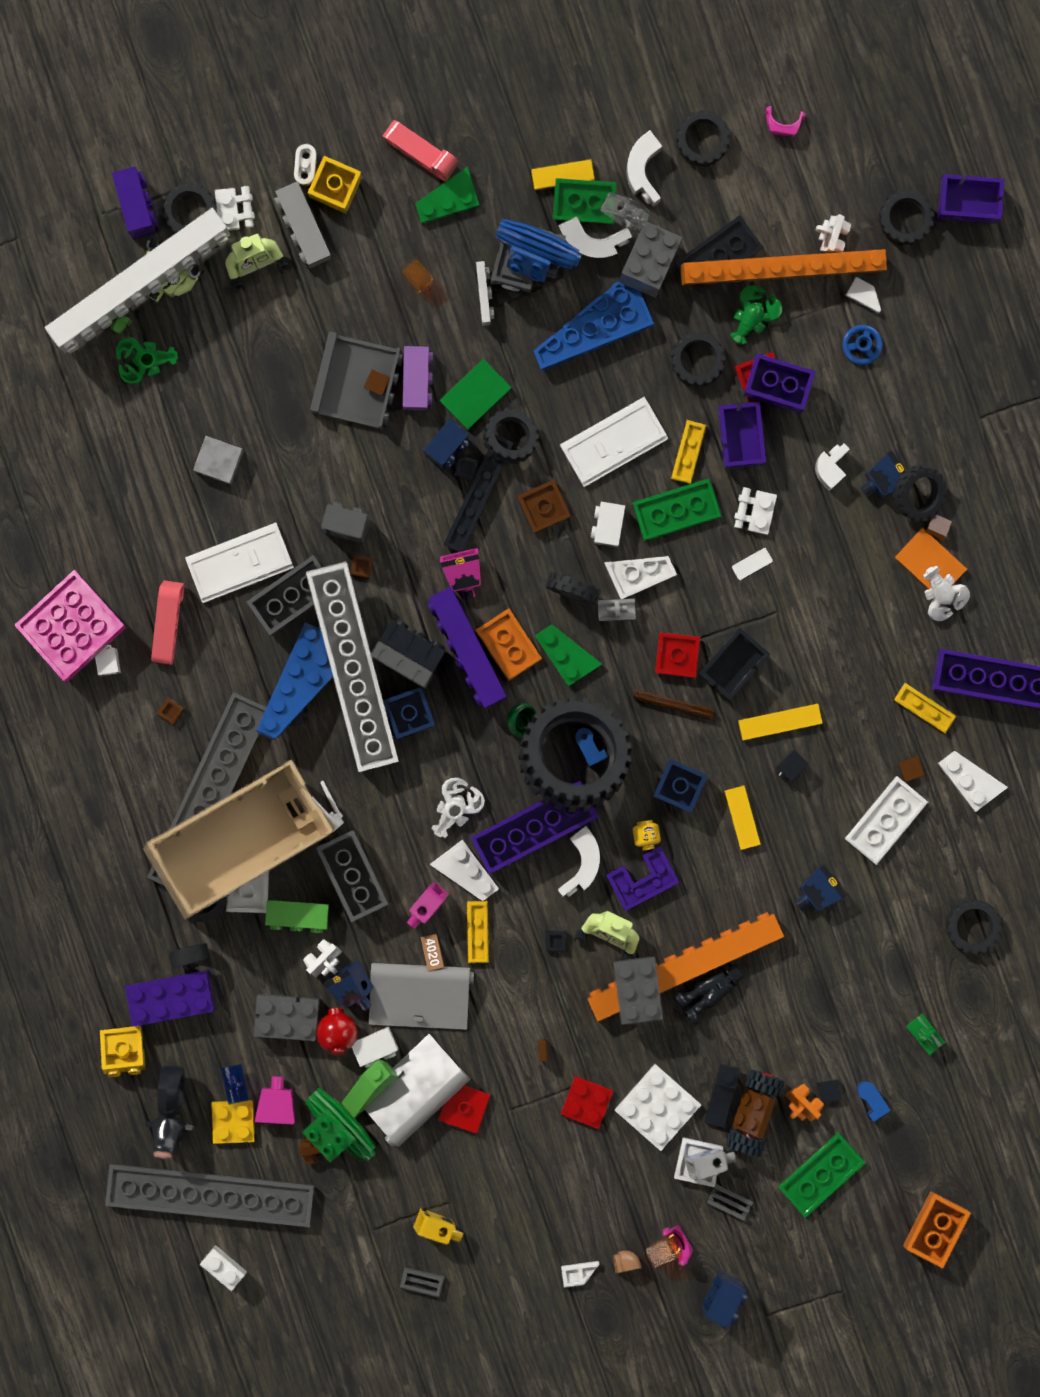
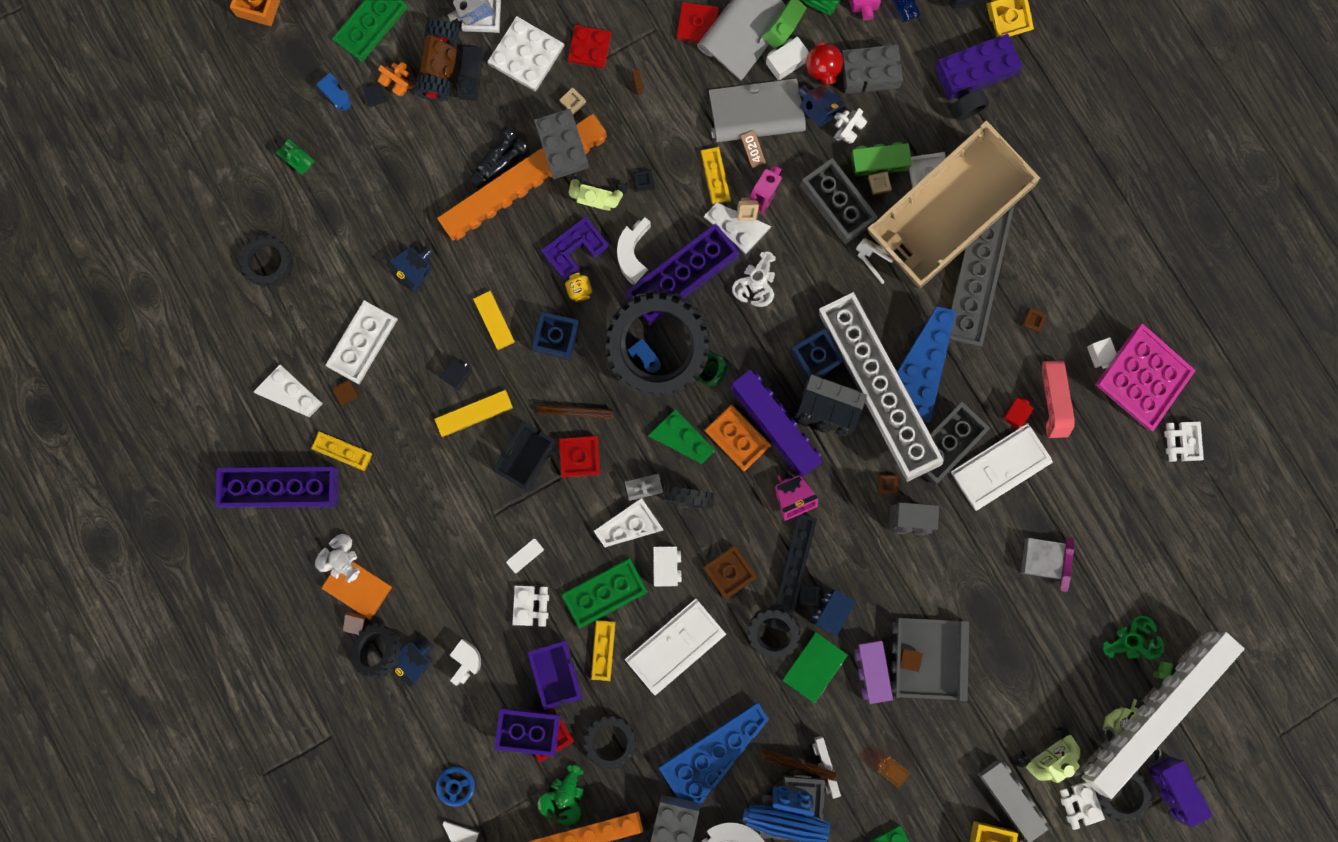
camera: 175 degrees right, 5 degrees down
none -> tan plate [559,87,586,115]
none -> tan tile [736,198,759,221]
none -> reddish brown axle [760,749,838,781]
none -> tan plate [868,172,892,195]
none -> red brick [1002,398,1034,429]
none -> magenta tile [1060,537,1074,592]
none -> white plate [1164,422,1204,462]

